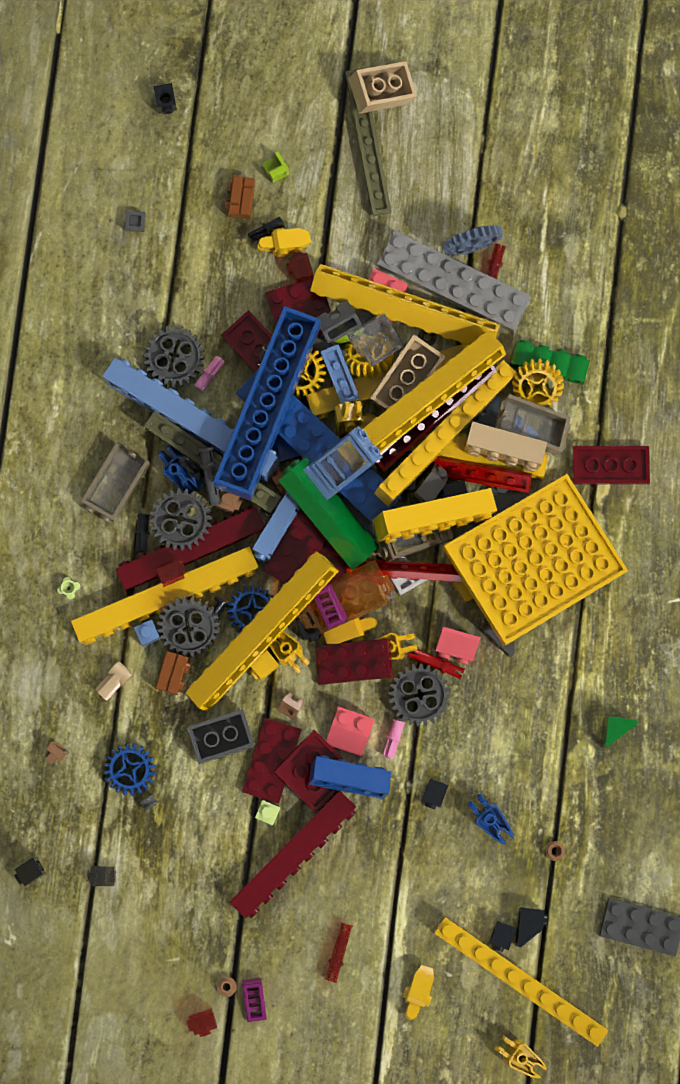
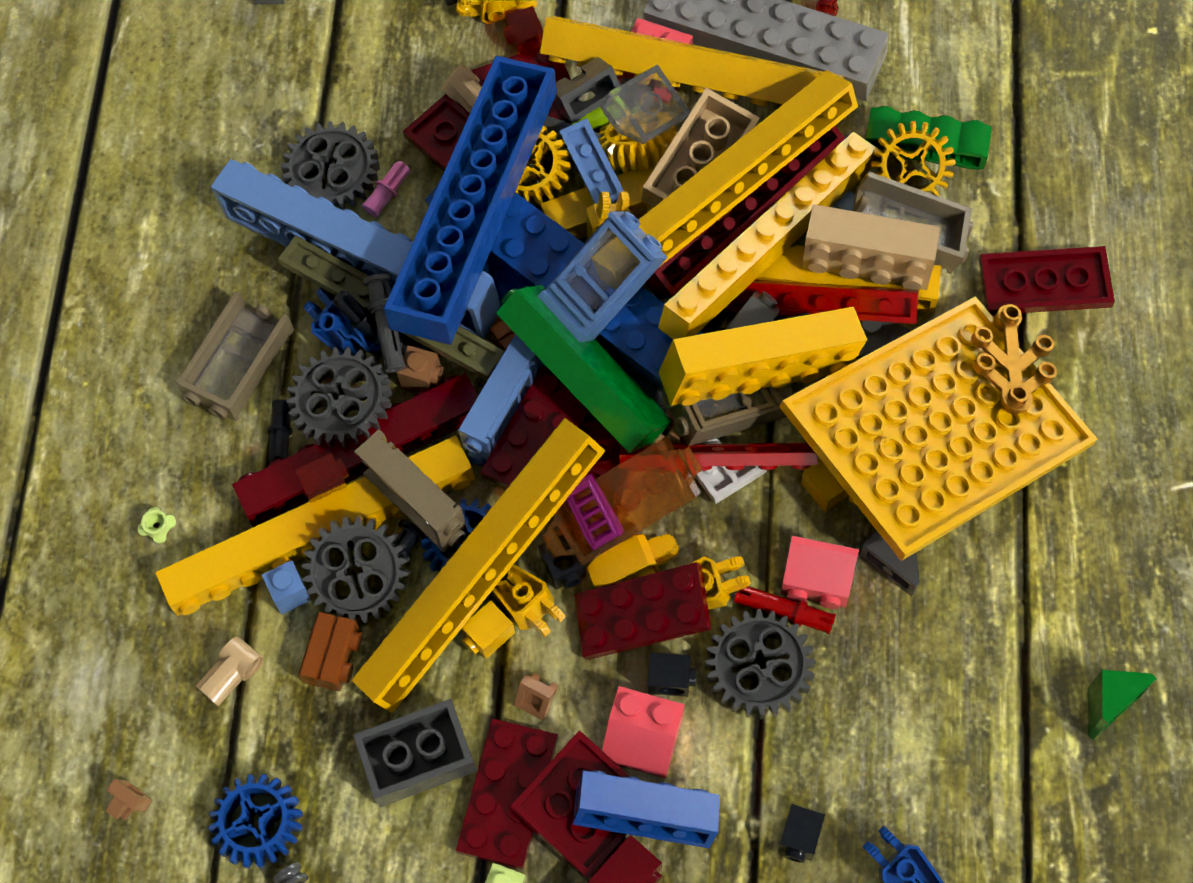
camera: 10 degrees right, 15 degrees down
bright pink axle [383,719,405,759] -> none
none -> dark tan door [354,429,468,553]
none -> tan piece [441,64,482,113]
none -> black brick [648,652,697,697]
none -> pearl gold plant [971,304,1057,414]

